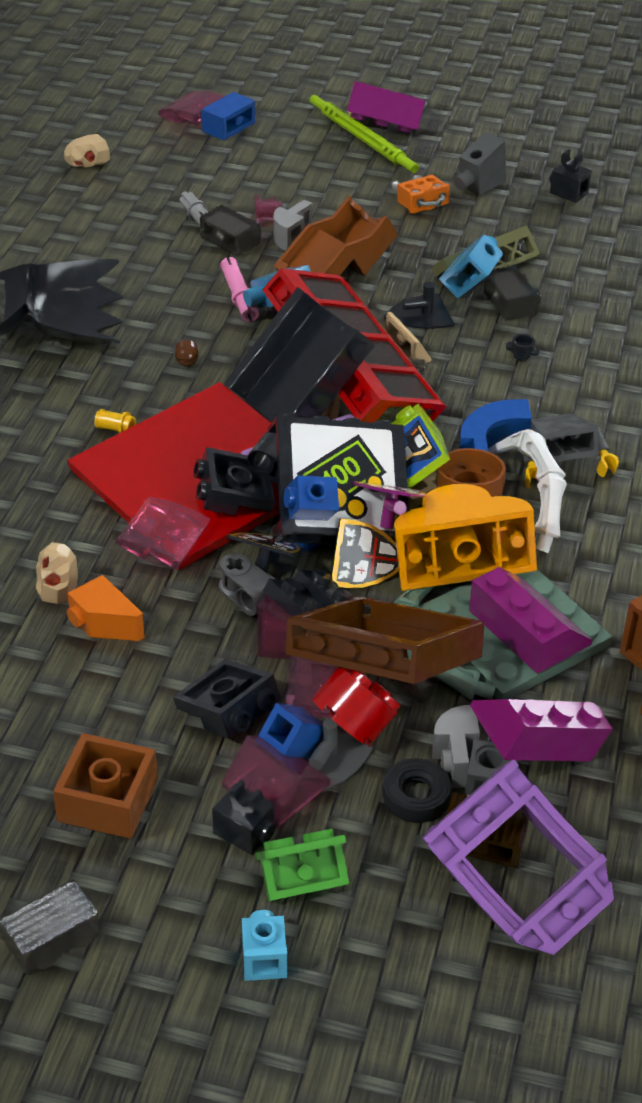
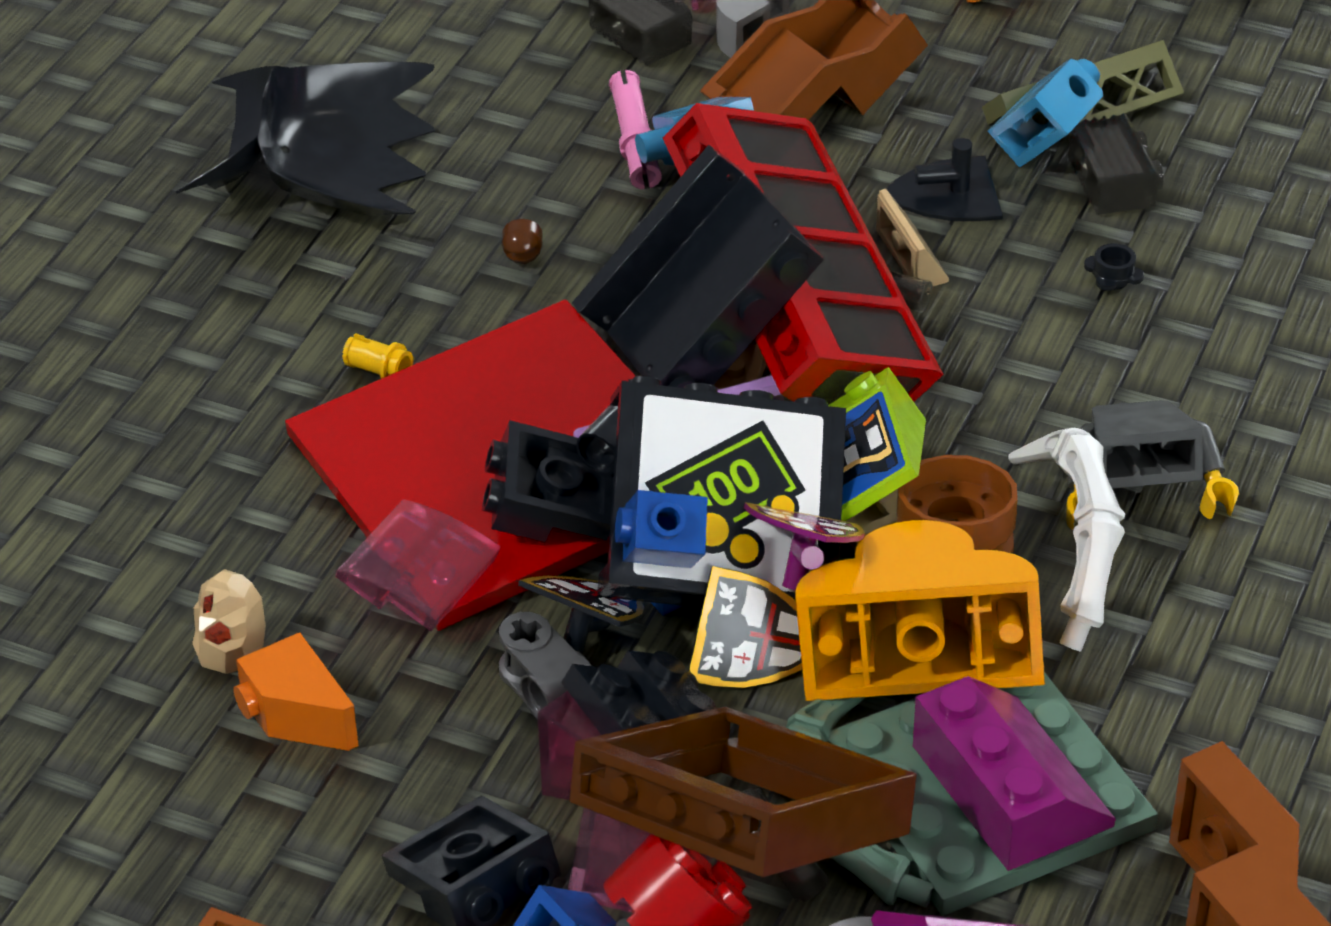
camera: 10 degrees right, 0 degrees up
blue arch [459,399,532,451] -> none

